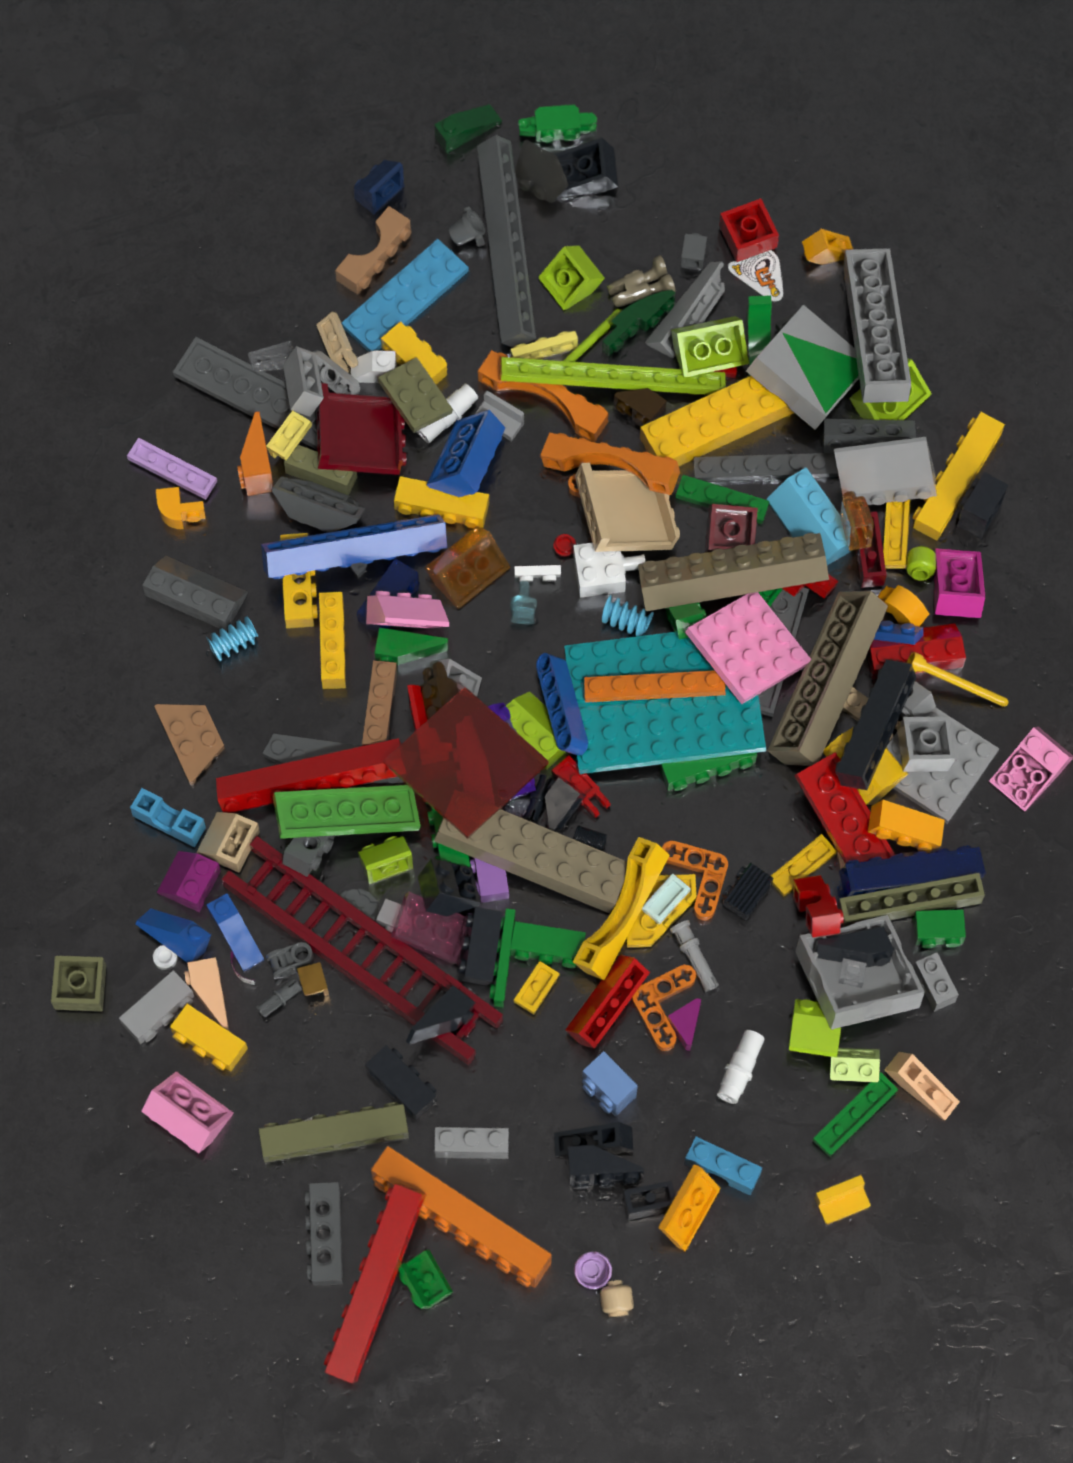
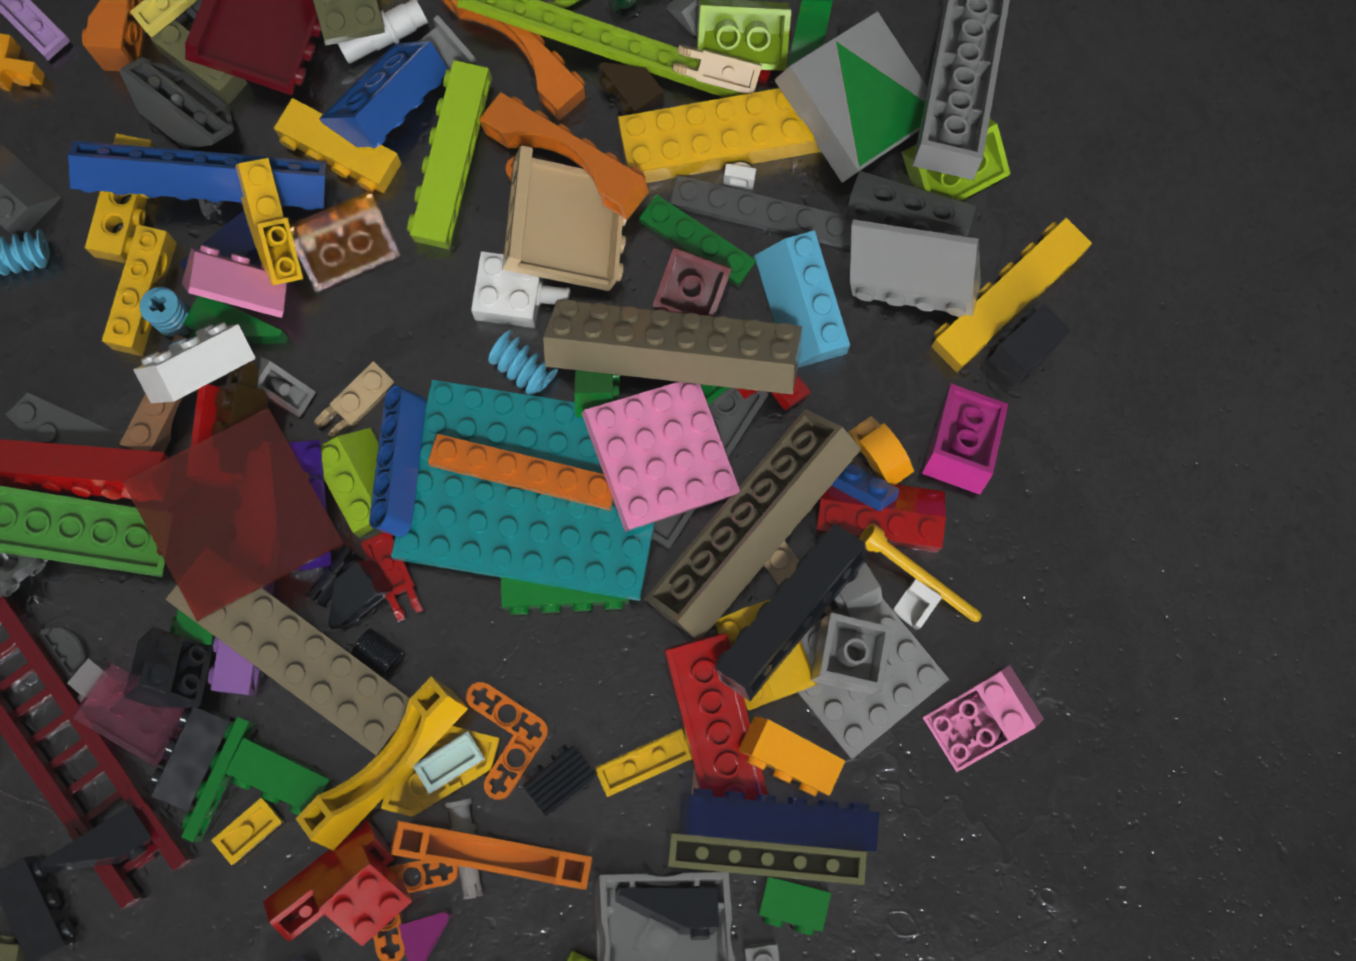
camera: 15 degrees right, 10 degrees up
lime slope [358,836,413,885] -> none
clear light blue piece [511,581,537,624] -> none
white plate [515,565,561,582] -> none
red plate [553,534,576,557] -> none
red arch [793,875,844,938] -> none
clear orange torso [841,491,874,551] -> none
dark red brick [852,512,887,588] -> none
yellow plate [883,500,910,569] -> none
lime head [906,546,936,581] -> none
none -> white brick [133,322,256,404]
none -> medium azure piece [140,287,191,337]
none -> yellow slope [235,158,303,286]
none -> red brick [311,844,412,946]
none -> tan hinge [313,361,396,440]
none -> orange arch [389,820,592,890]
none -> lime brick [407,60,492,250]
none -> tan hinge [672,45,762,94]
none -> white plate [723,162,756,190]
none -> white panel [893,579,942,630]

